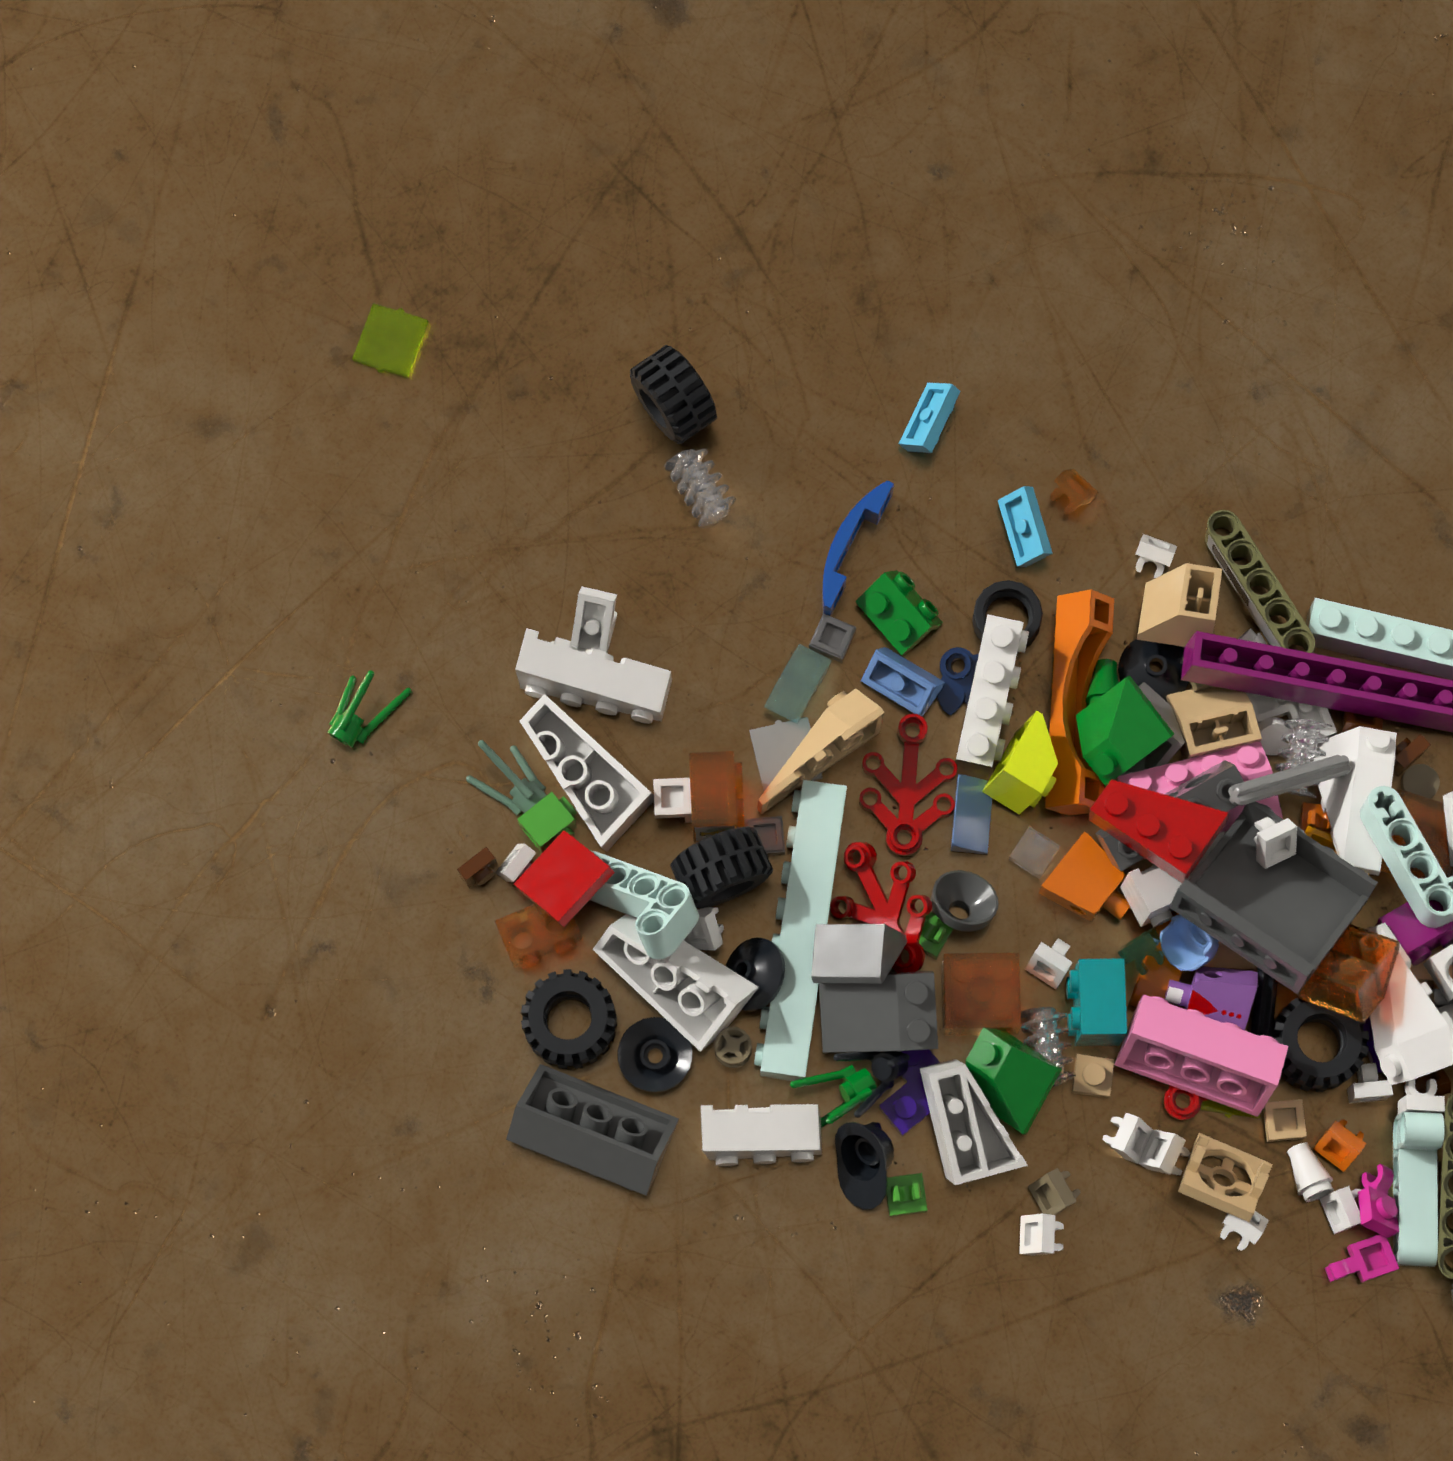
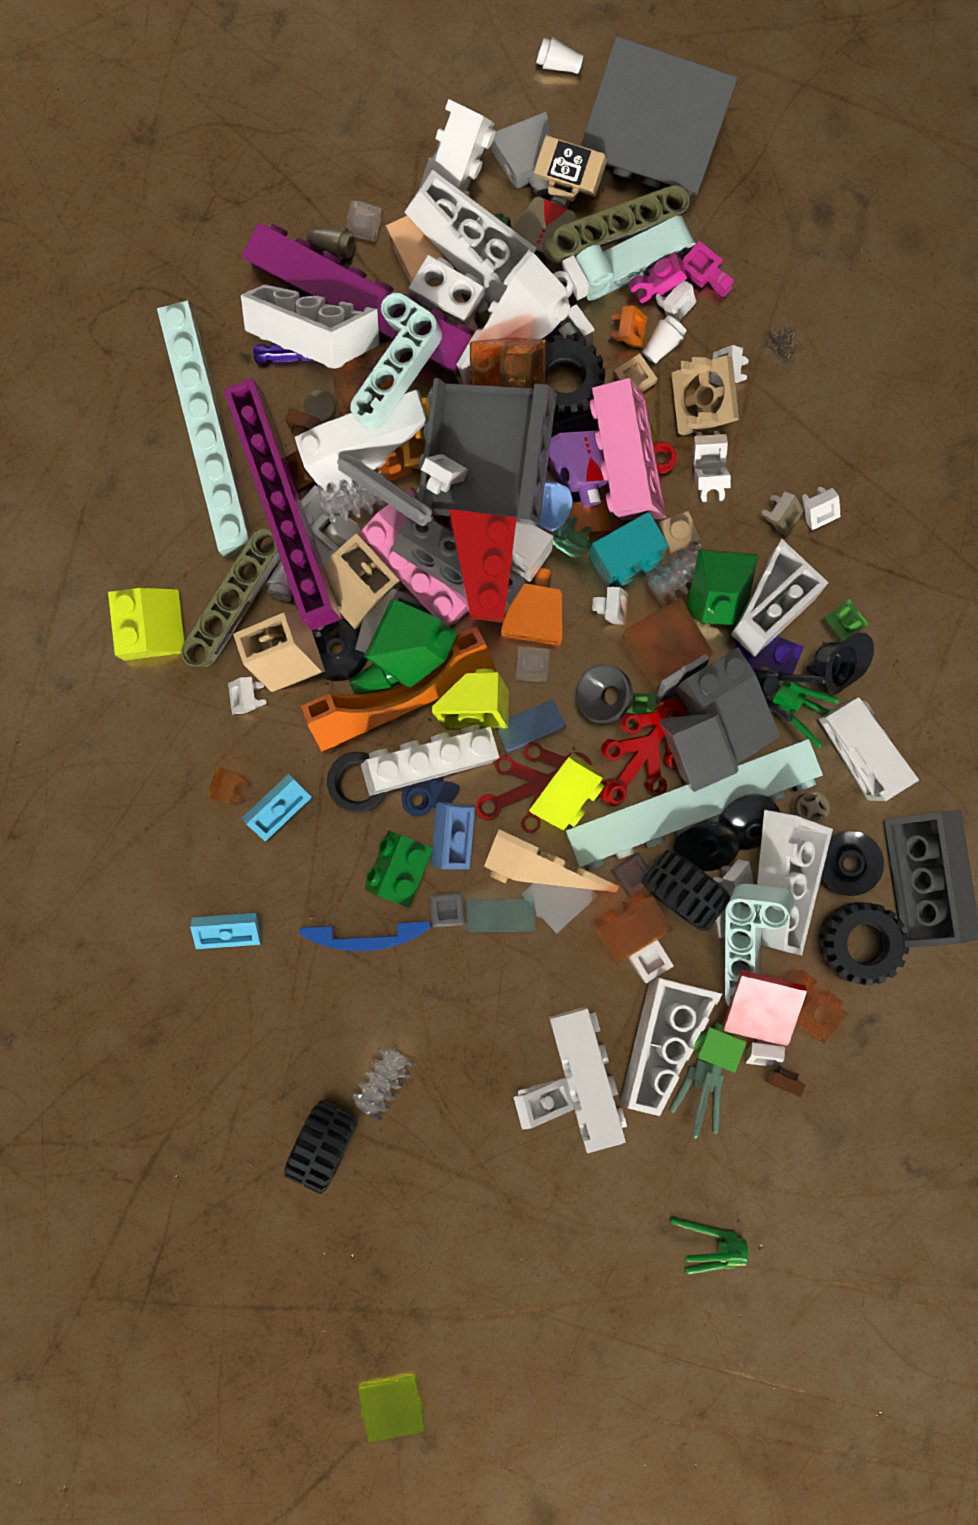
camera: 115 degrees left, 10 degrees up
none -> neon yellow slope [108,588,185,661]
none -> neon yellow slope [529,753,605,830]
none -> light grey piece [656,654,709,703]
none -> black dish [674,822,739,871]

